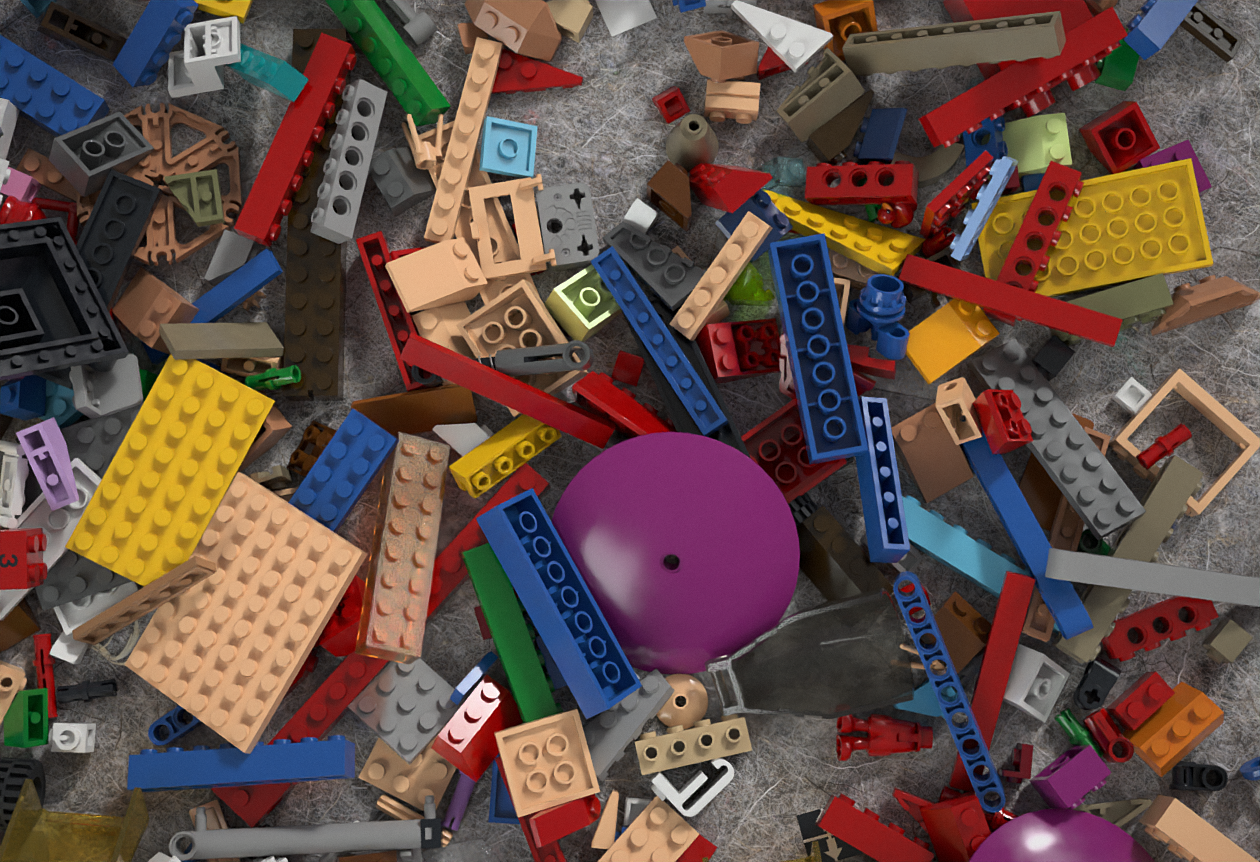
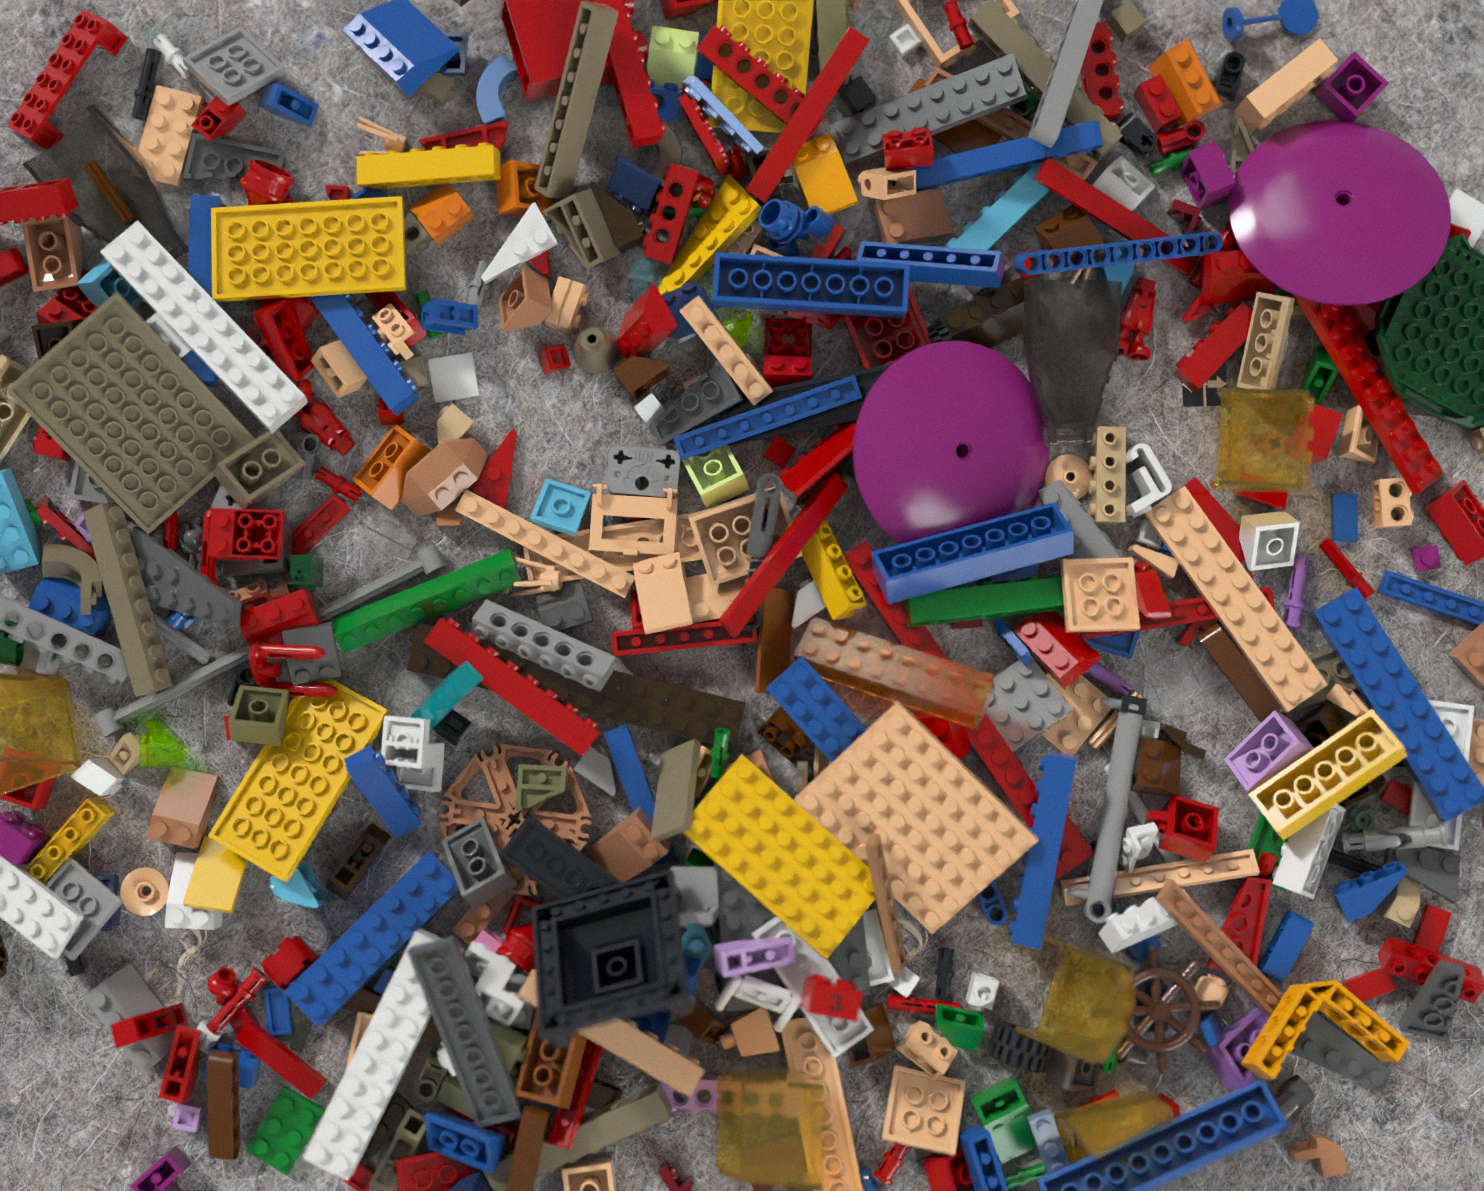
camera: 80 degrees left, 5 degrees up
none -> black slope [436,710,471,746]

